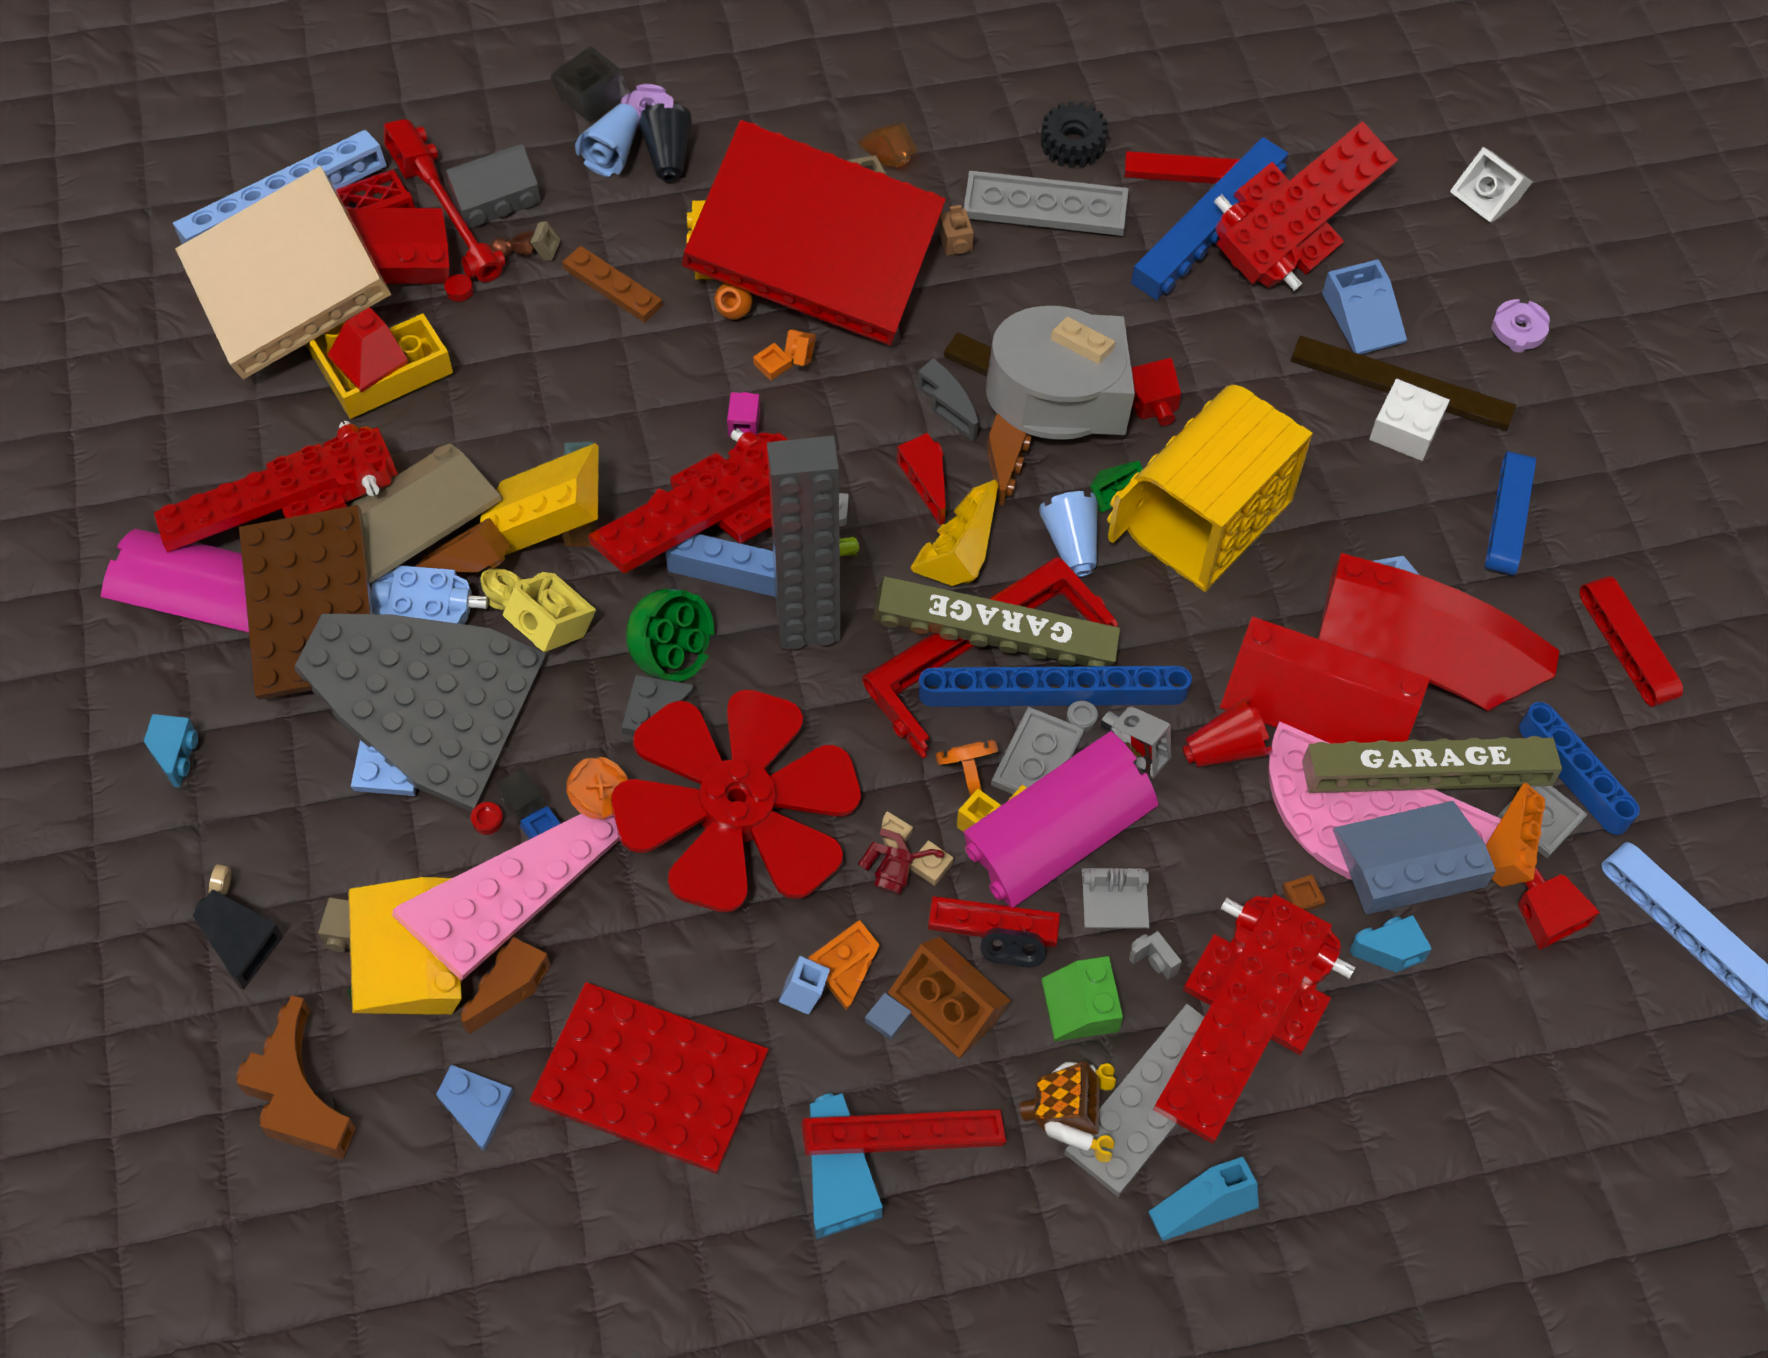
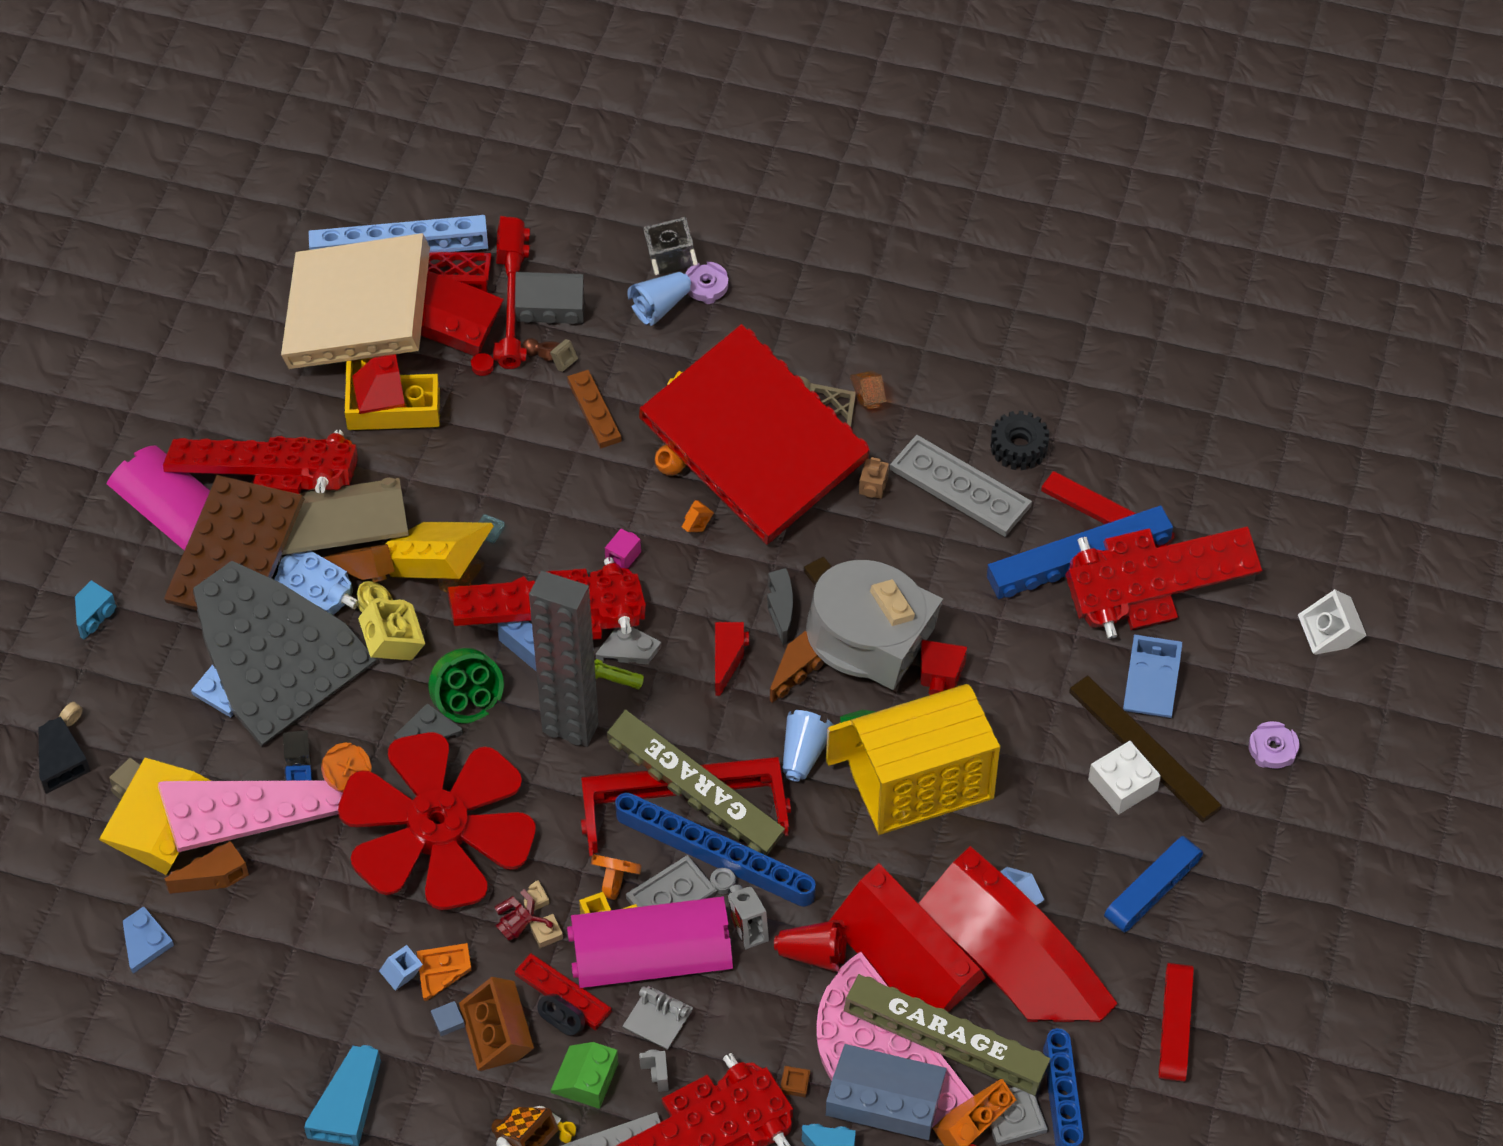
camera: 30 degrees right, 5 degrees down
dark orange arch [236,995,356,1160] -> none
red tile [470,802,504,835] -> none
red plate [530,982,769,1175] -> none
black cone [639,103,692,182] -> none
orange tile [753,343,792,381] -> none
red tile [801,1109,1006,1156] -> none
yellow wedge [910,480,998,586] -> none

